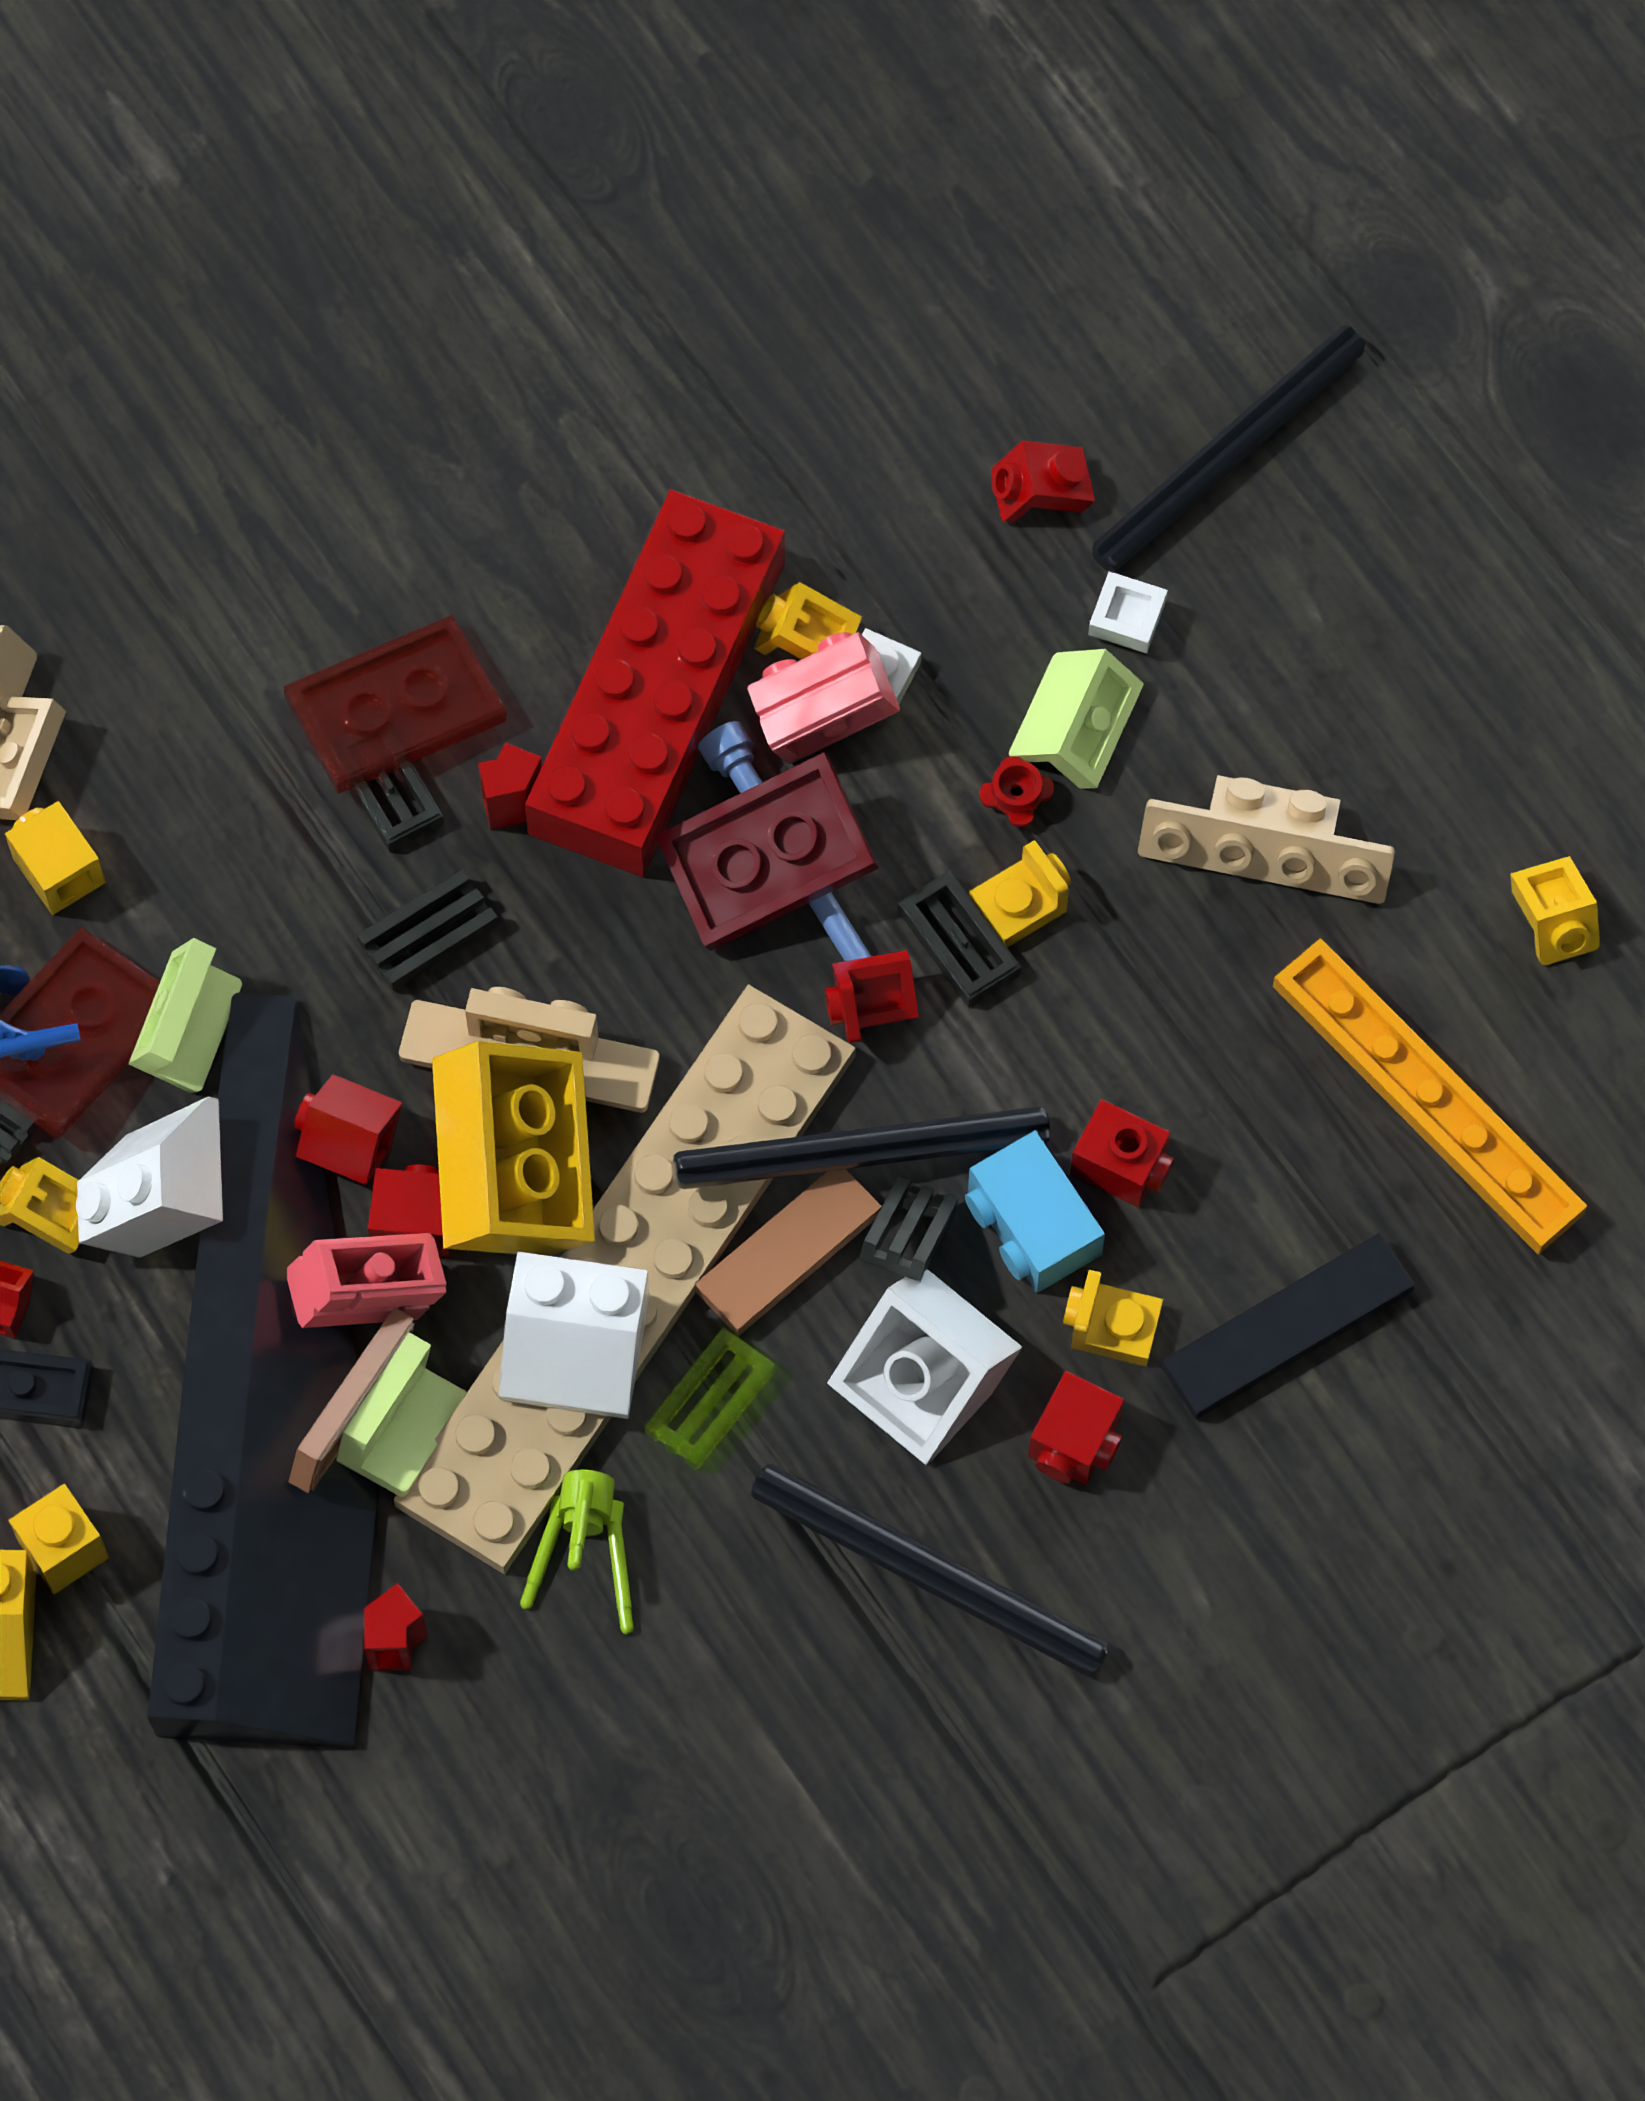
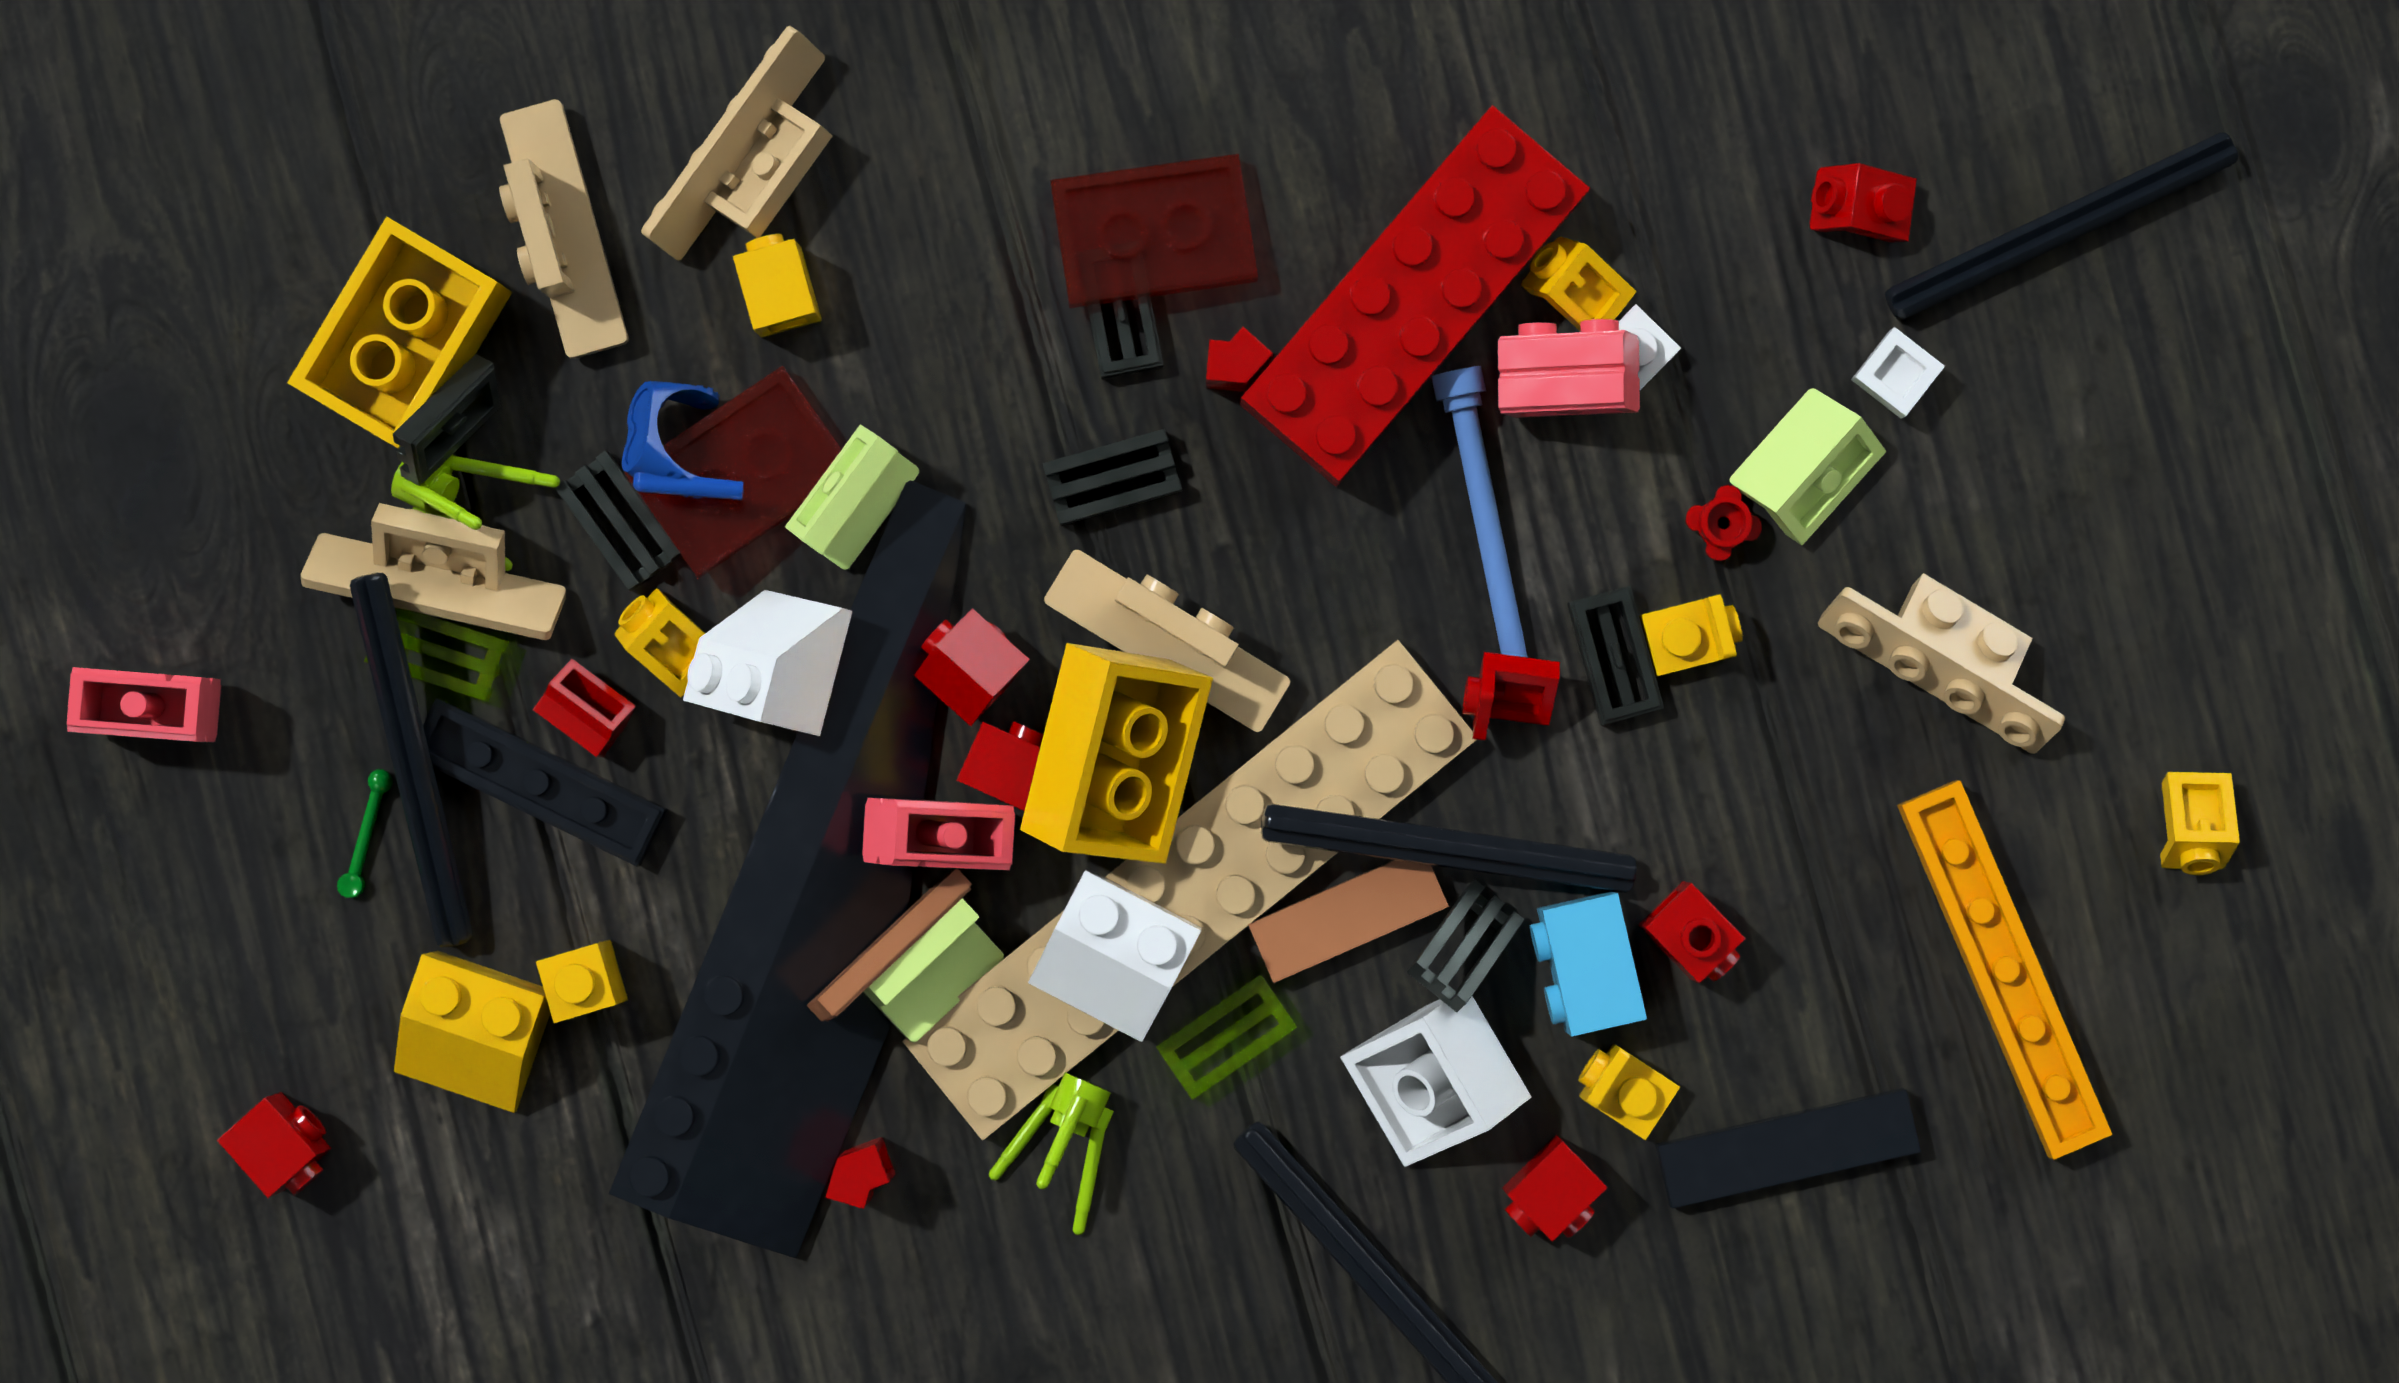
camera: 20 degrees right, 20 degrees up
dark red plate [655,752,879,951] -> none

